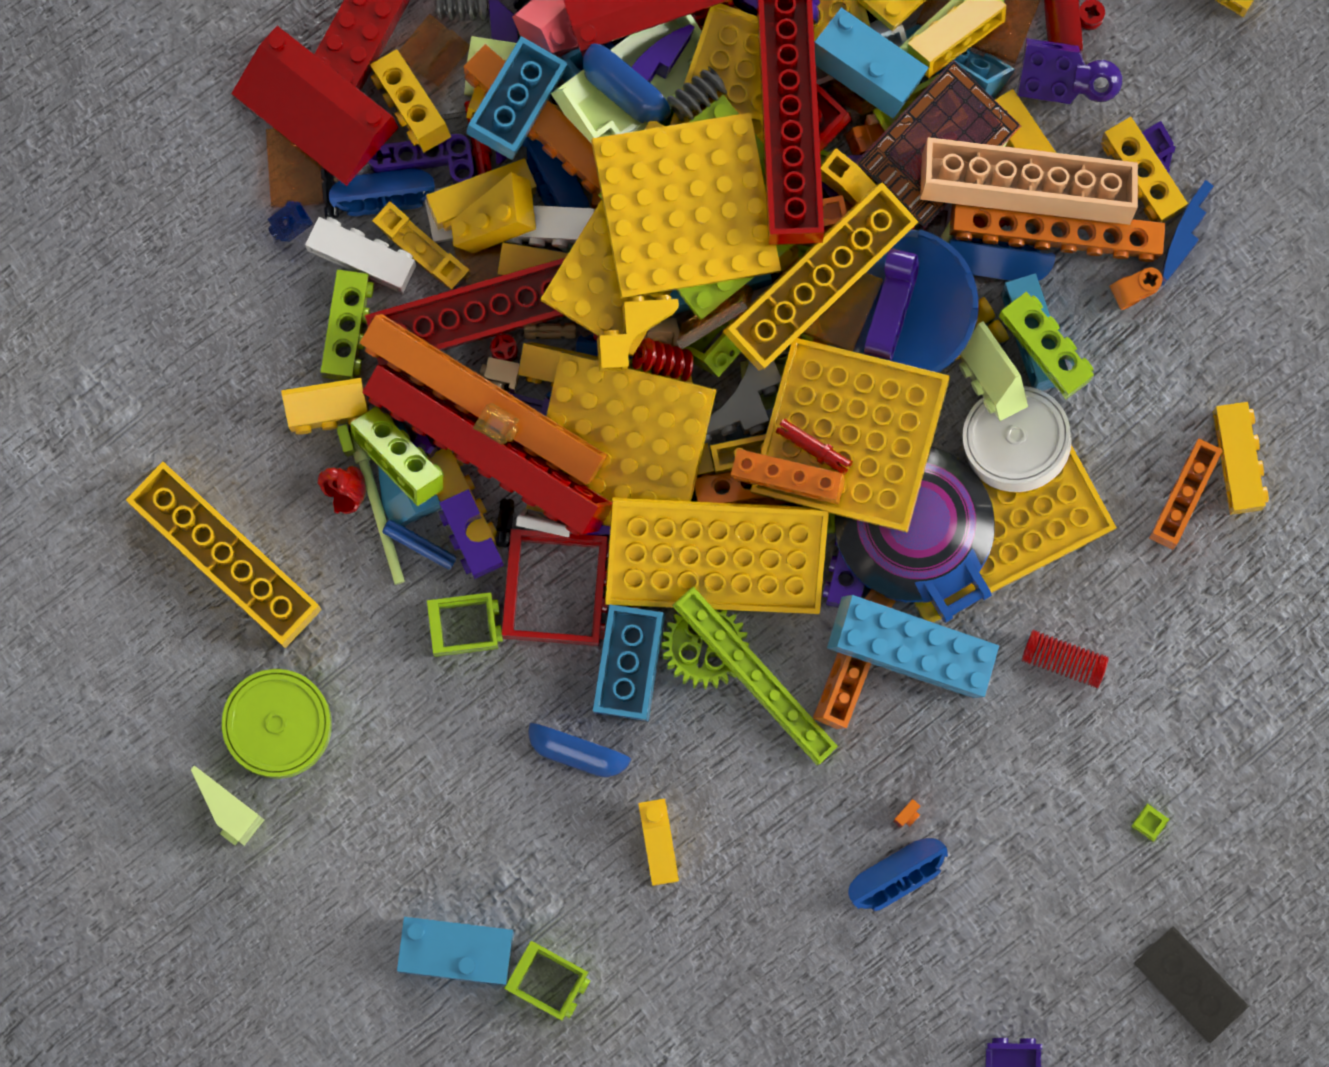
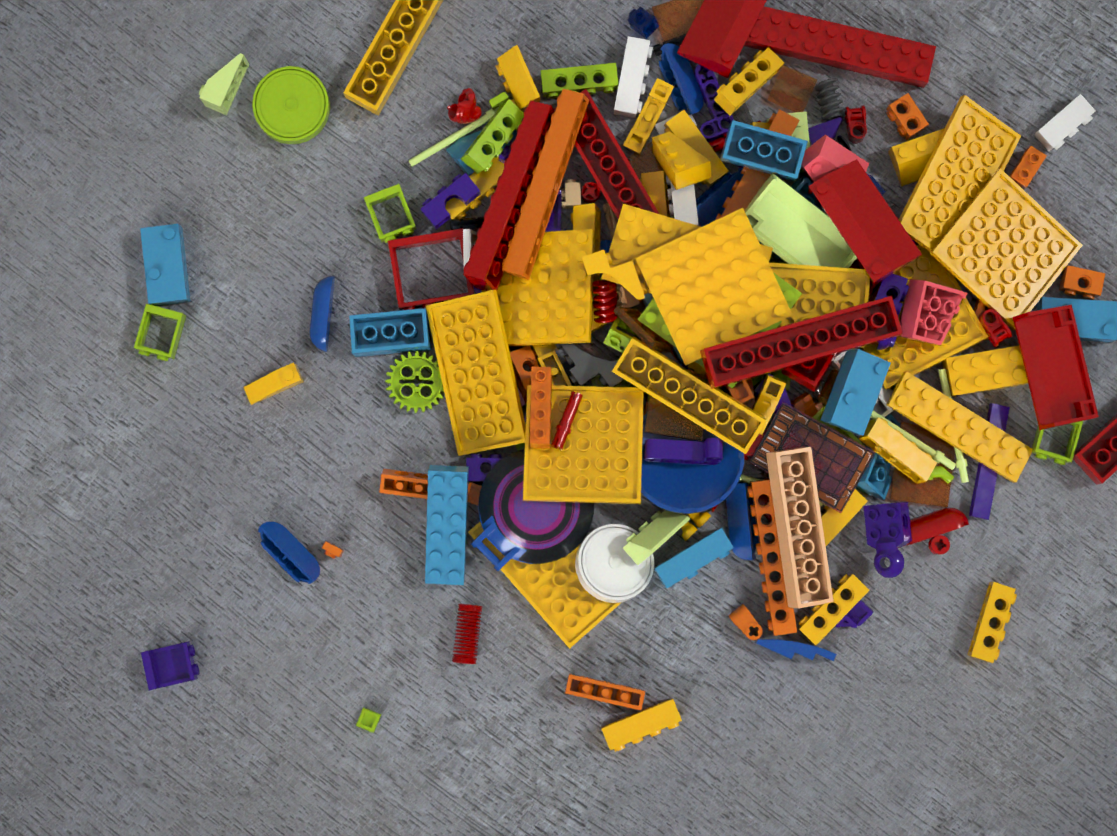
camera: 75 degrees right, 5 degrees up
blue axle [382,520,457,570] -> none
clear yellow window [473,403,519,445] -> none
blue brick [583,43,671,123] -> none
dark purple slope [631,25,695,83] -> none
dark grey piece [667,67,727,121] -> none
lime tile [672,587,838,765] -> none
lime brick [999,291,1094,400] -> none
clear smoke tile [1133,926,1249,1044] -> none

